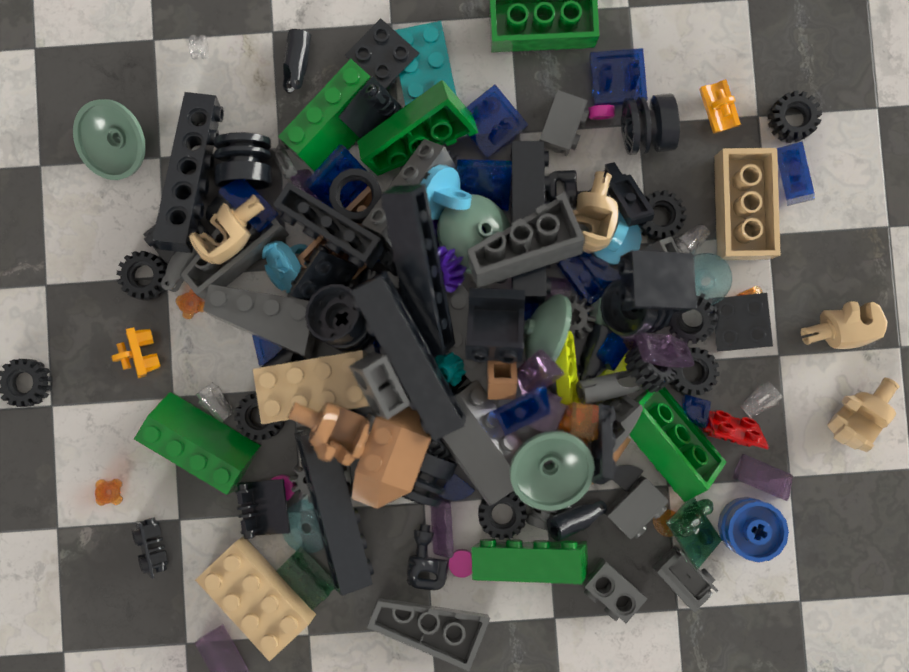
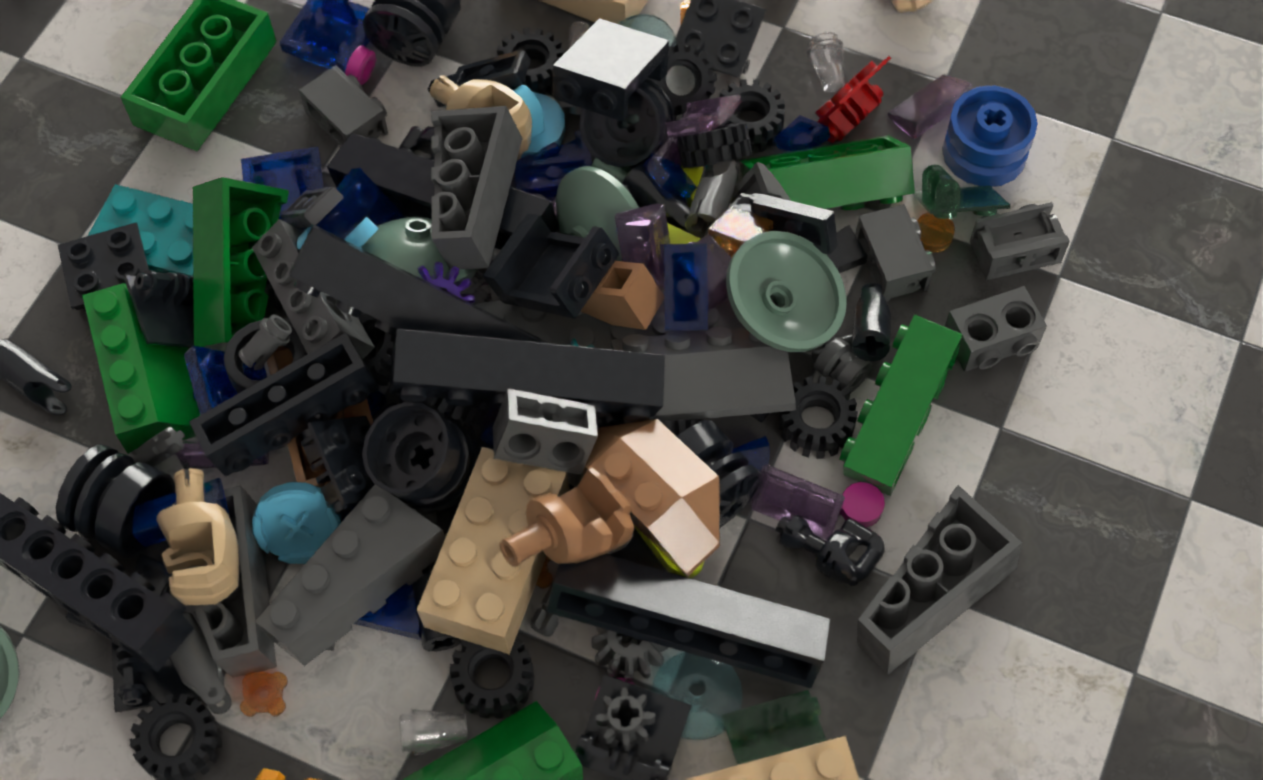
camera: 65 degrees left, 25 degrees down
none -> dark grey pin [238,315,292,371]
none -> dark grey tile [280,186,344,228]
none -> dark grey gear [596,687,655,751]

